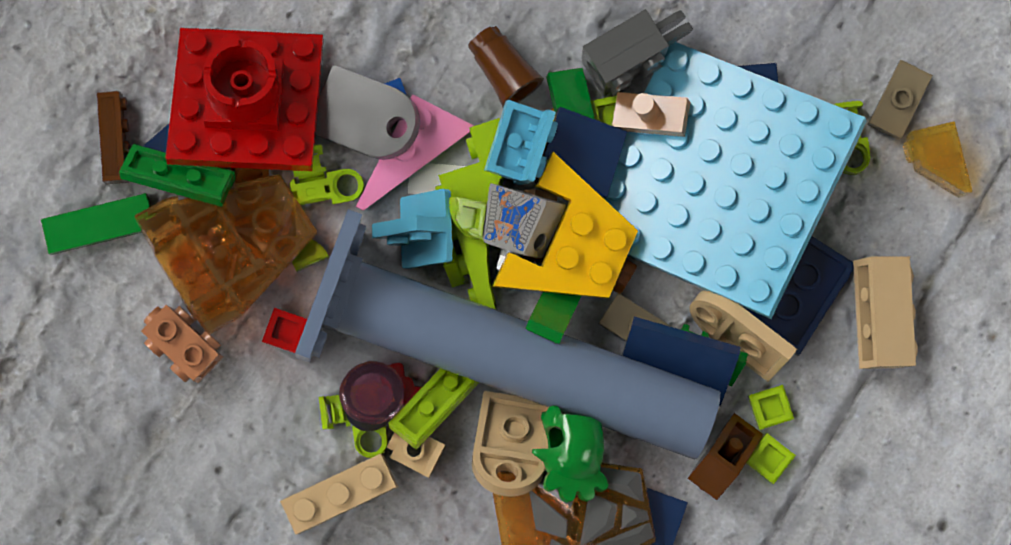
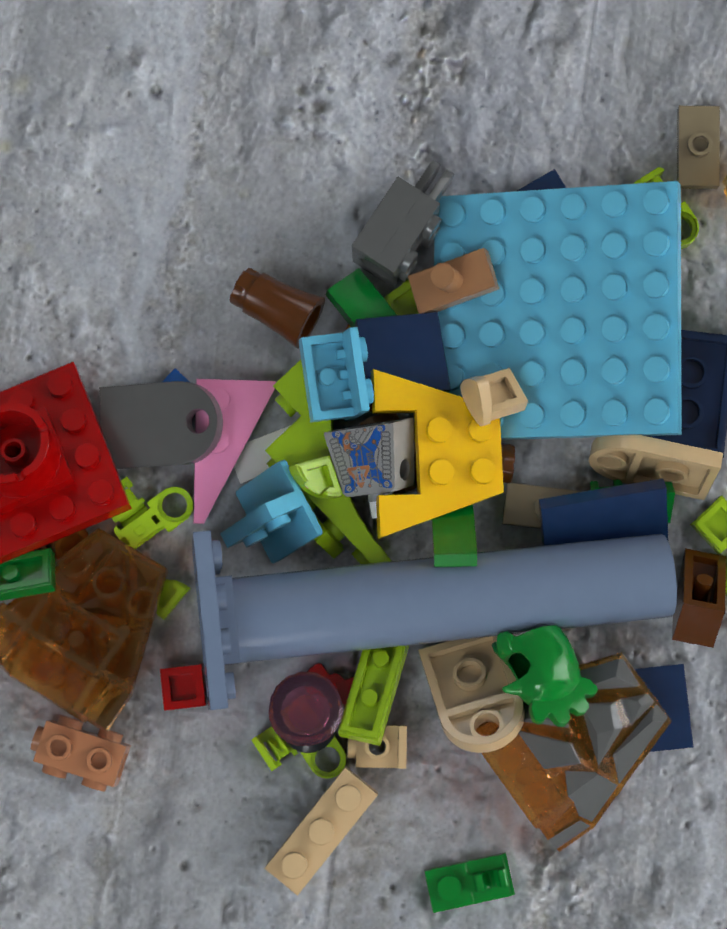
camera: 25 degrees left, 0 degrees up
none -> tan tile [460,368,528,426]

